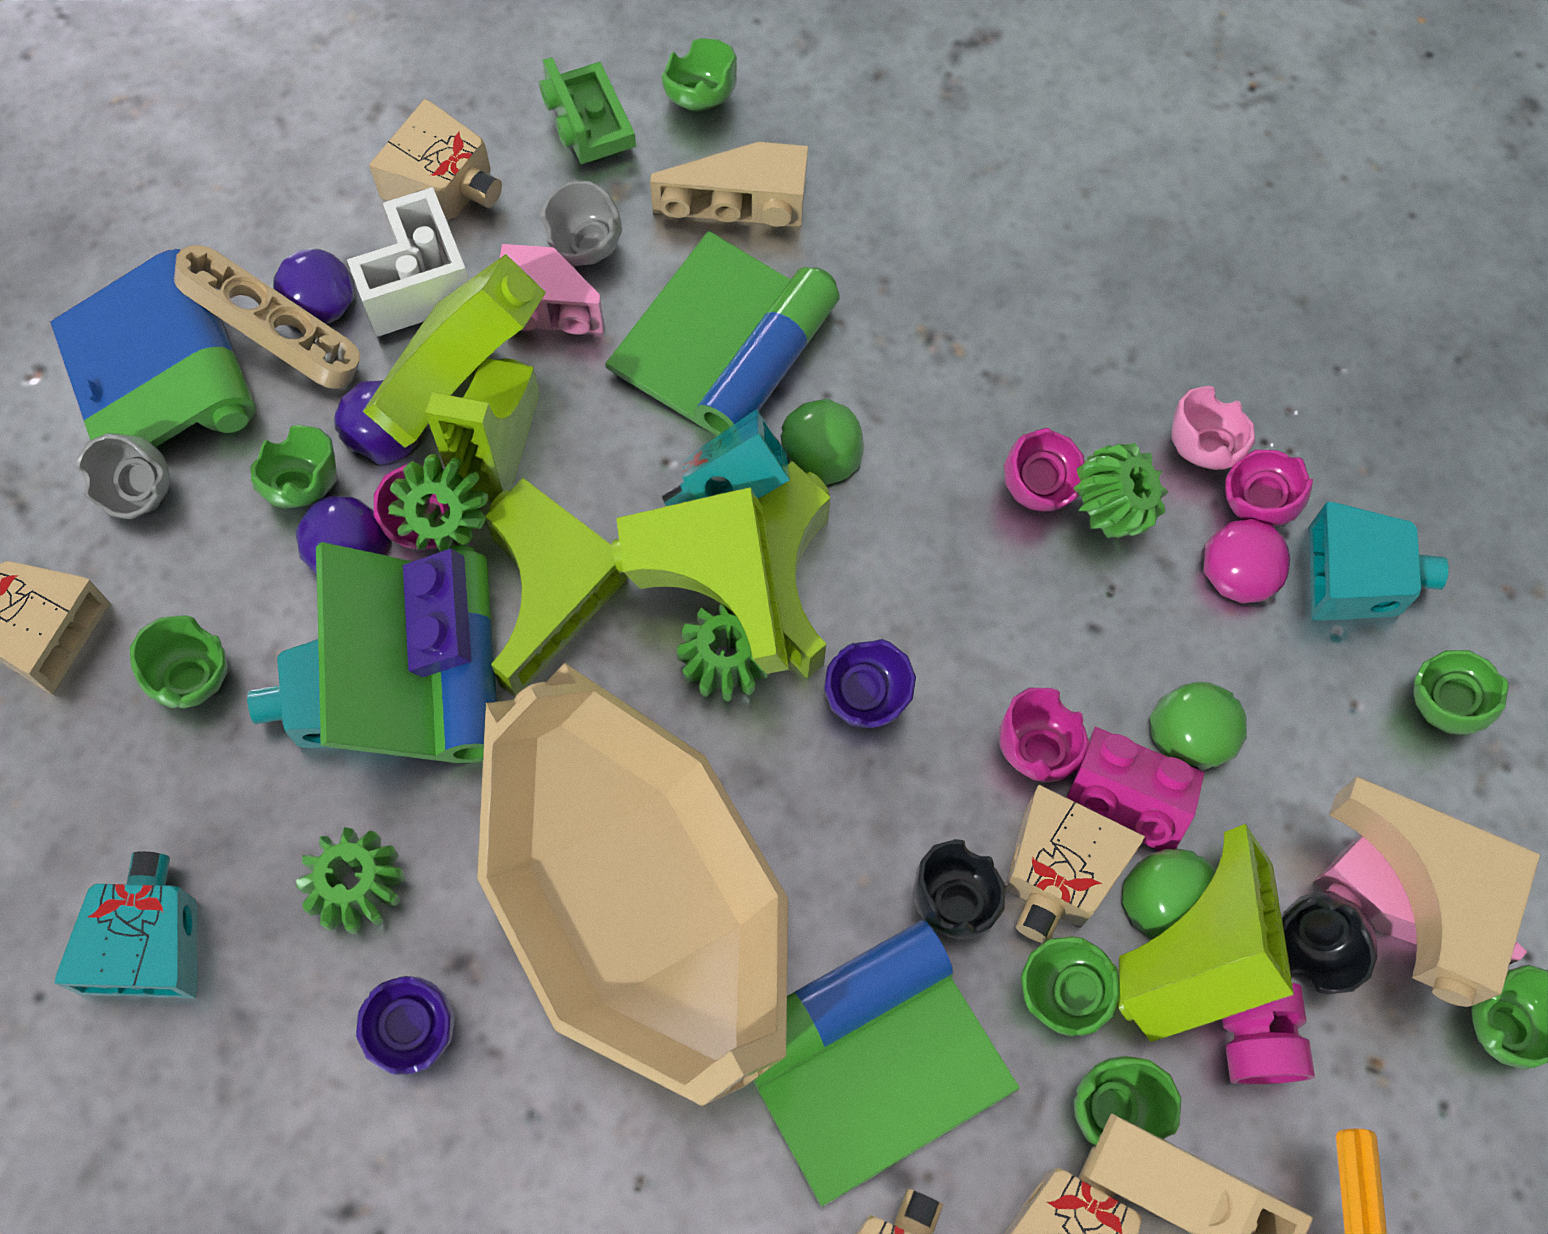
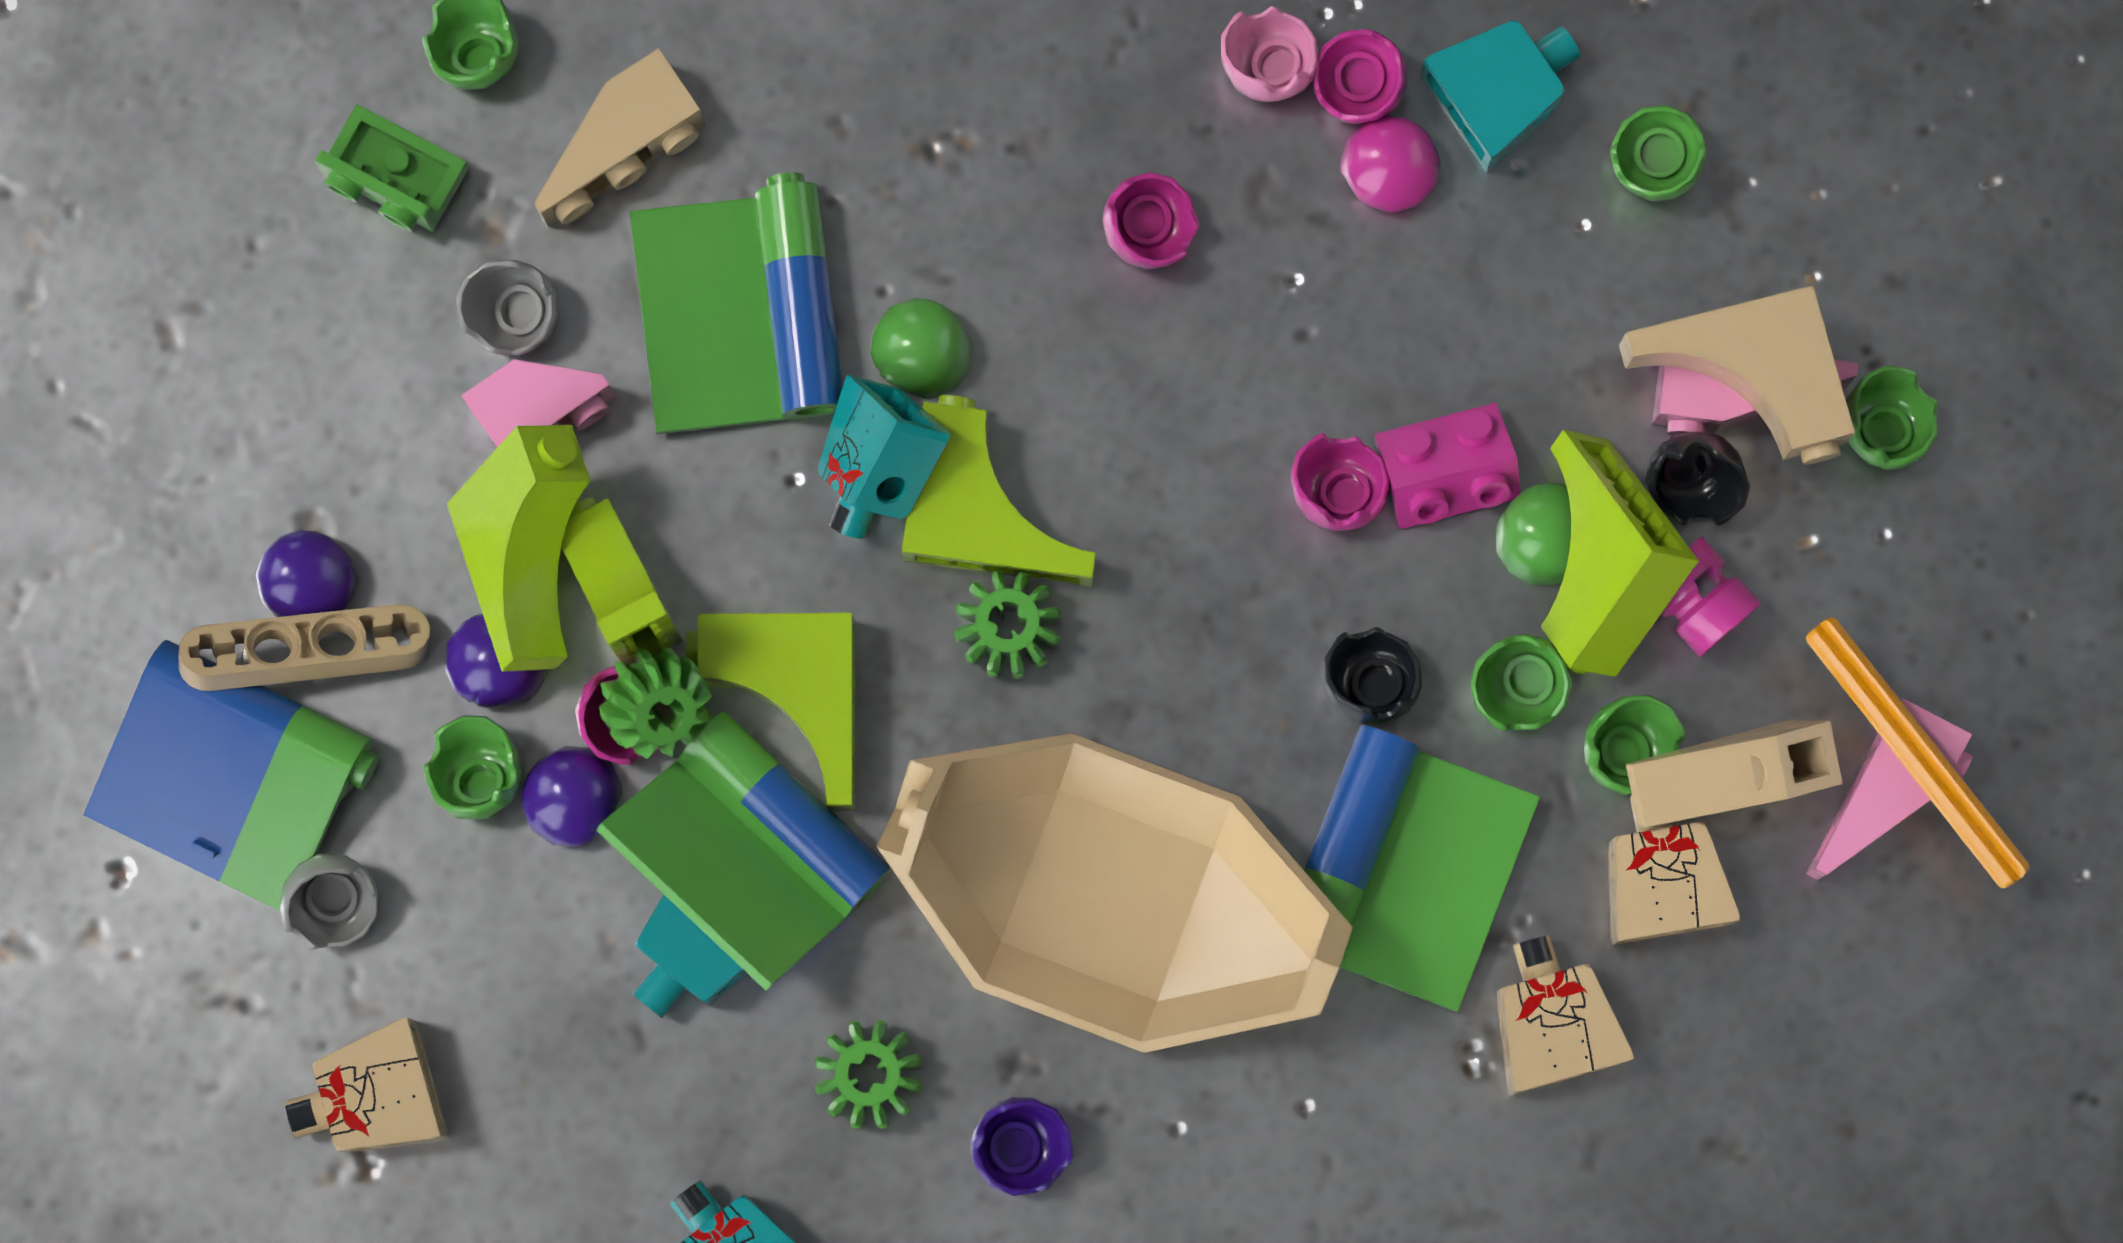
camera: 35 degrees left, 15 degrees up
bright green hair [129,615,228,709] -> none
white brick [347,187,469,337] -> none
tan torso [369,99,502,220] -> none
dark purple plate [403,548,472,678] -> none
lime arch [612,487,789,674] -> none
dark purple hair [824,639,916,728] -> none
tan torso [1005,785,1145,943] -> none
bright green gear [1073,443,1169,538] -> none
bright green hair [1150,681,1247,770] -> none

